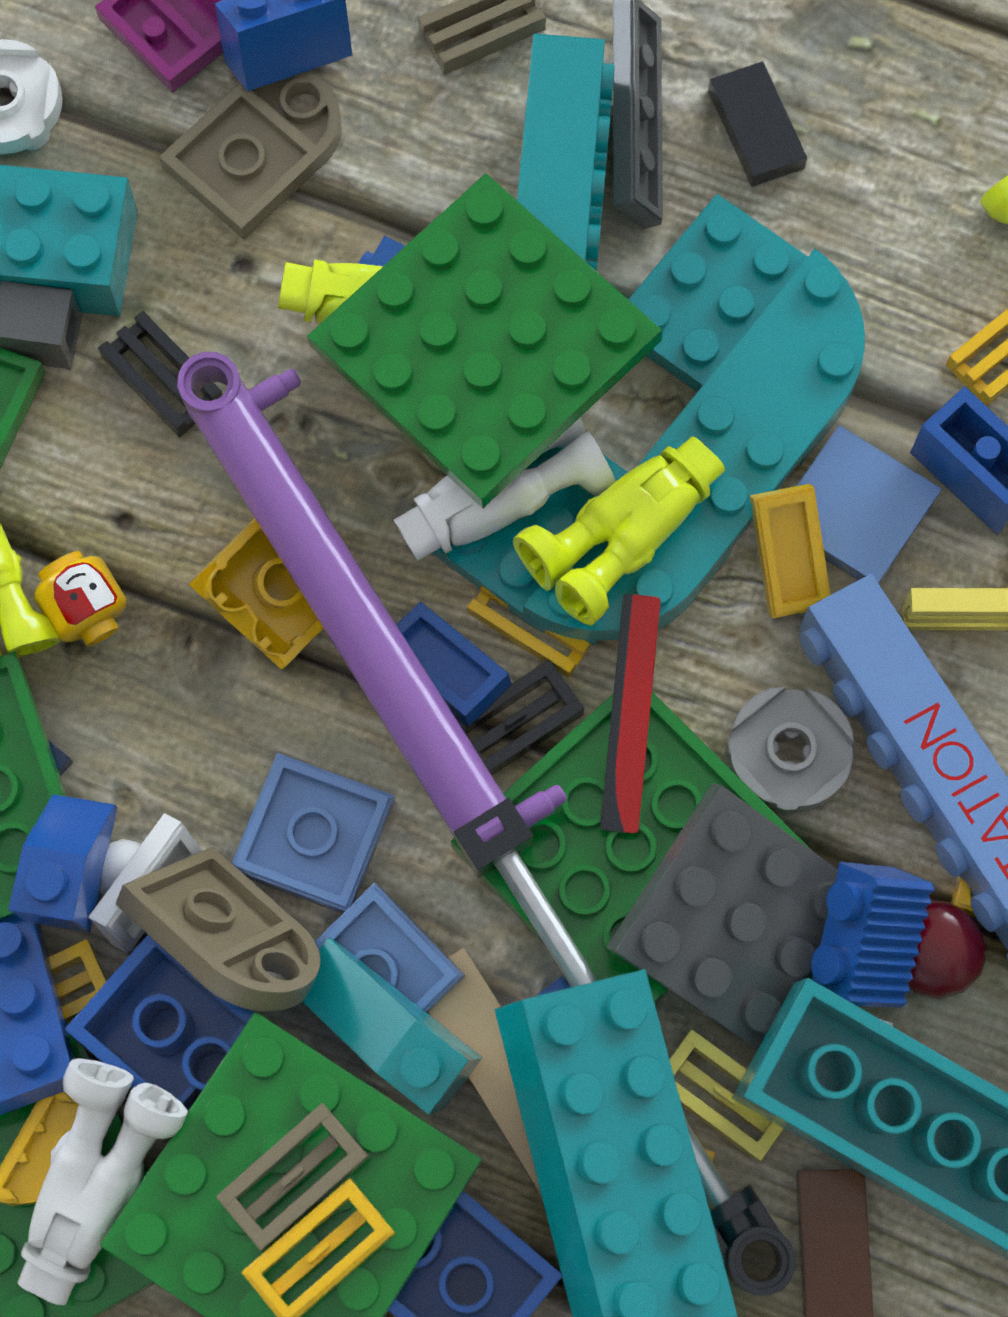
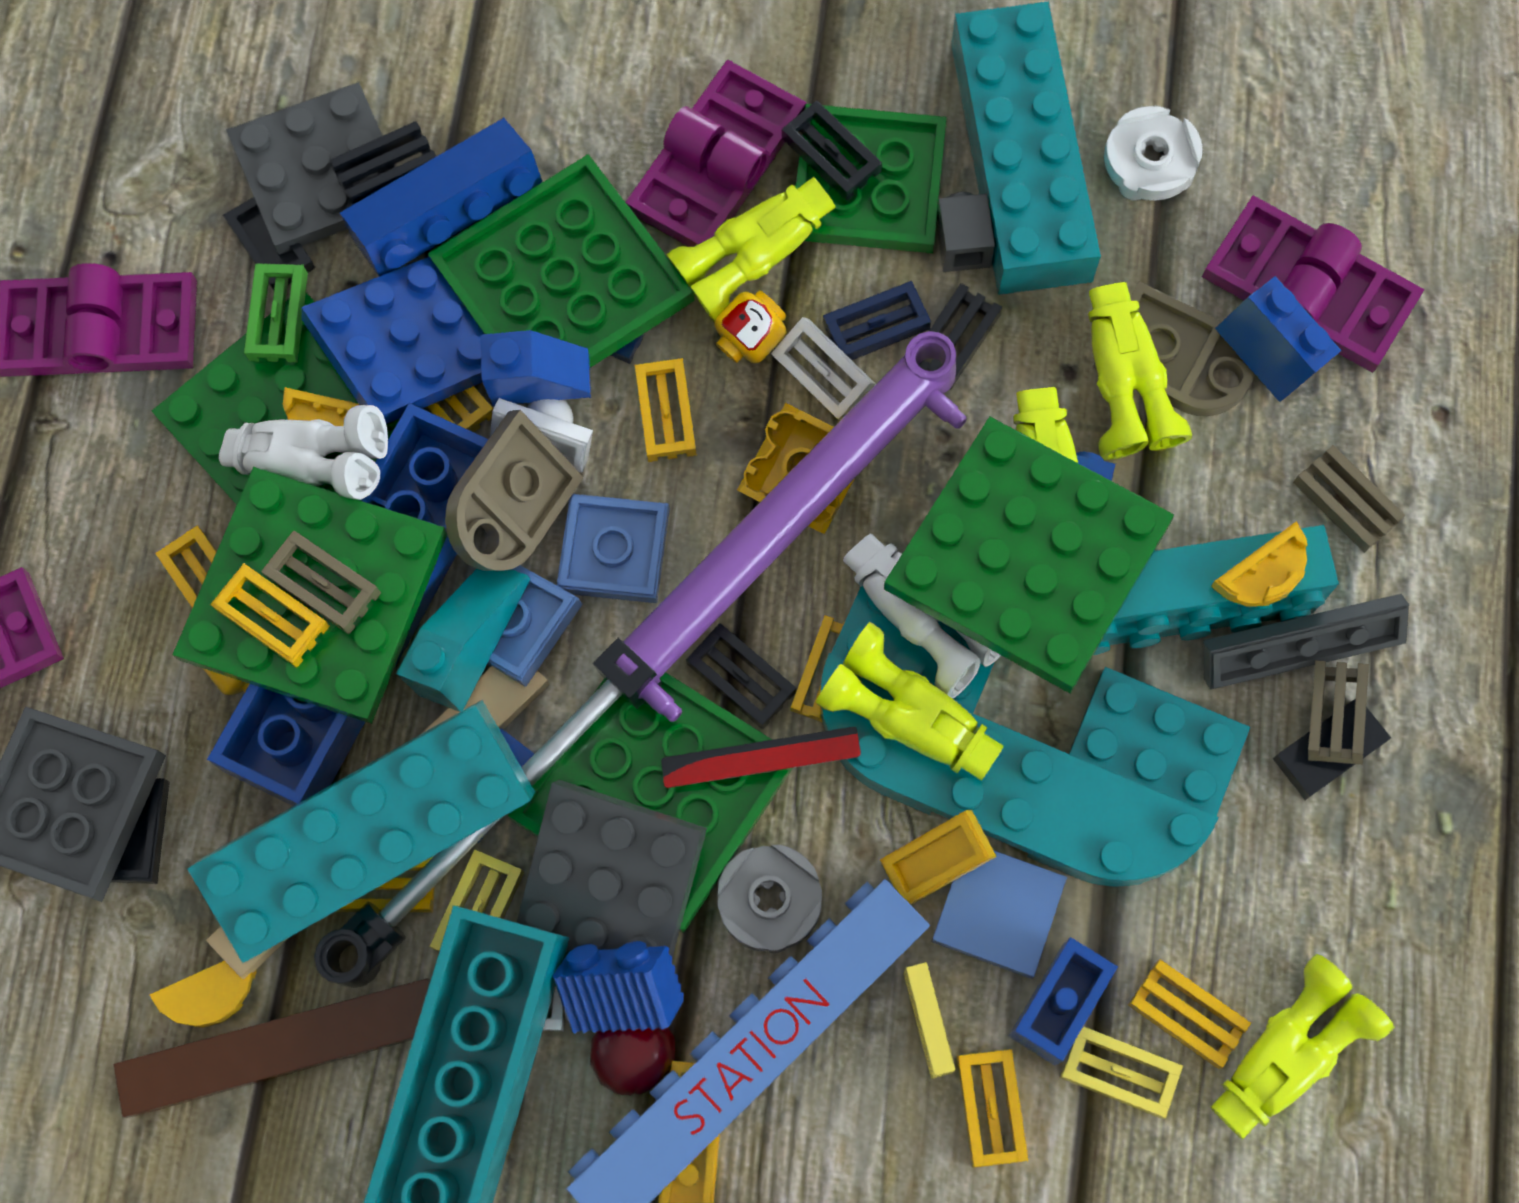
camera: 80 degrees right, 0 degrees up
blue tile [396,601,511,727] -> none
none -> yellow tile [635,358,697,462]
none -> white tile [771,317,876,420]
none -> dark blue tile [823,281,931,360]
none -> neon yellow piece [1088,282,1192,460]
none -> yellow tile [1211,521,1308,607]
none -> dark tan tile [1308,661,1369,765]

